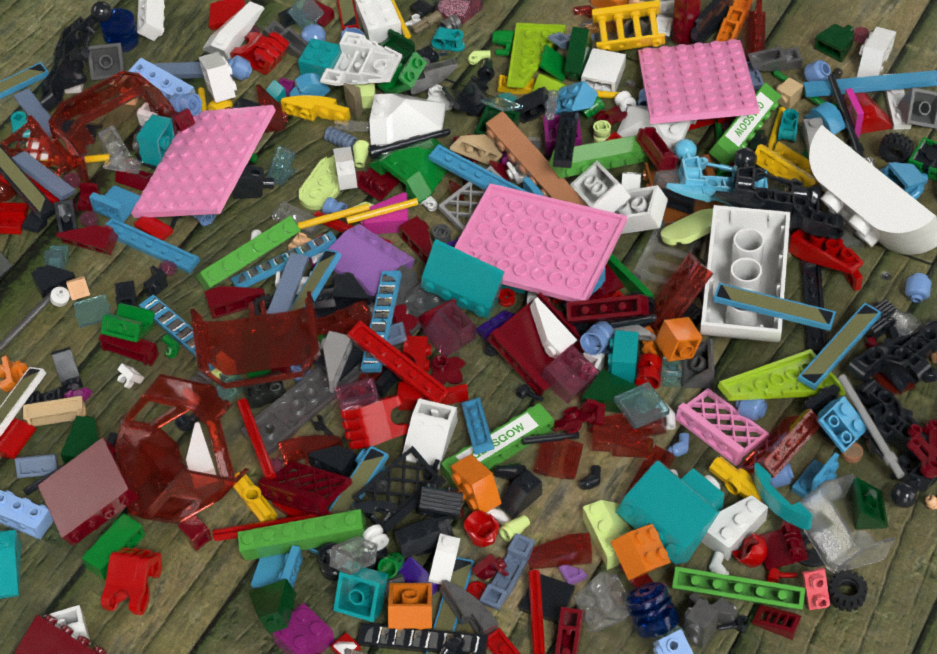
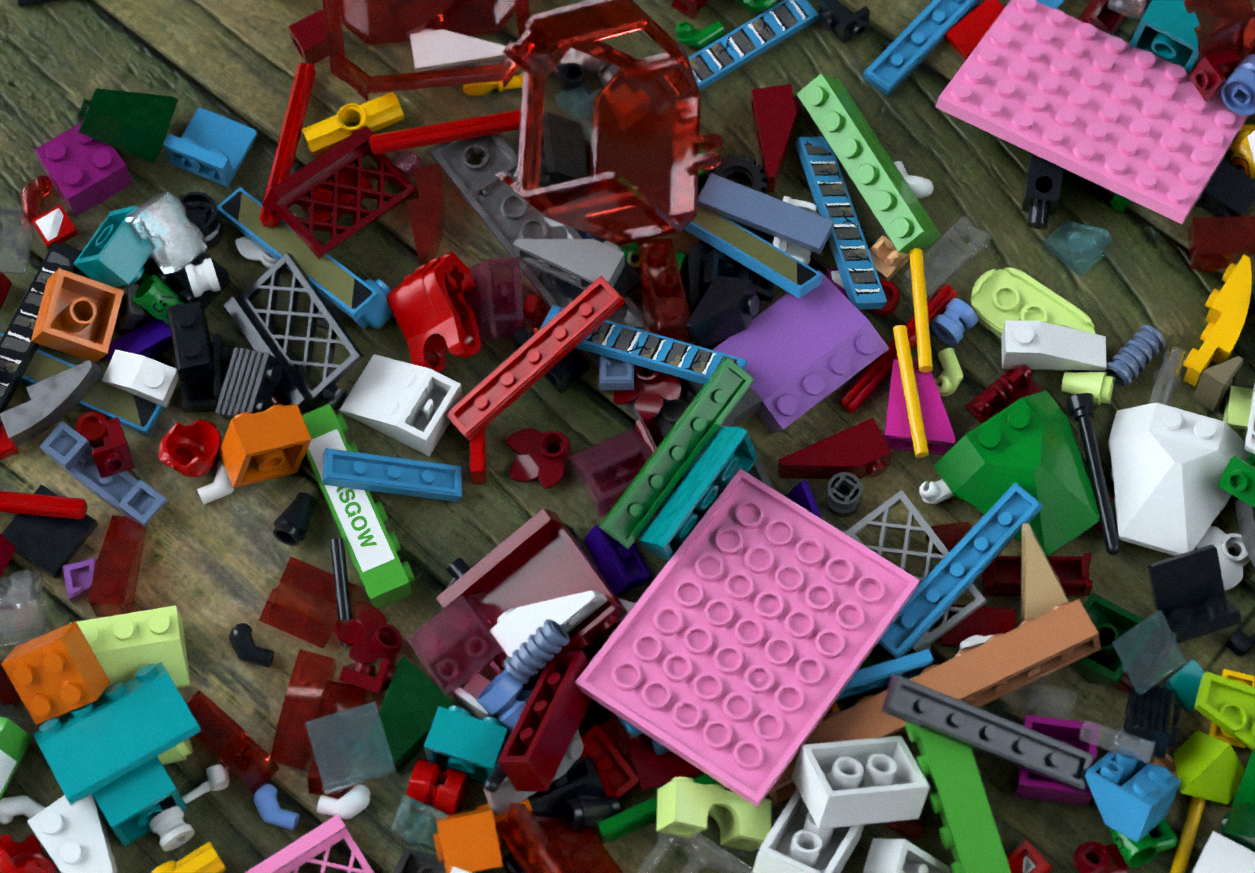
camera: 100 degrees right, 15 degrees up
clear pink plate [159,260,177,276] -> none
bright green brick [238,509,367,561] -> none
black slope [308,445,357,477] -> none
black hand [311,415,335,439] -> none
black slope [350,501,397,518] -> none
red arch [397,336,432,411] -> none
black slope [499,469,542,519] -> none
yellowish green cone [499,515,530,542] -> none
yellowish green wheel [593,120,611,143] -> none
none -> sand blue piece [504,619,570,684]
none -> green tile [599,357,755,549]
none -> yellowish green arch [656,777,771,852]

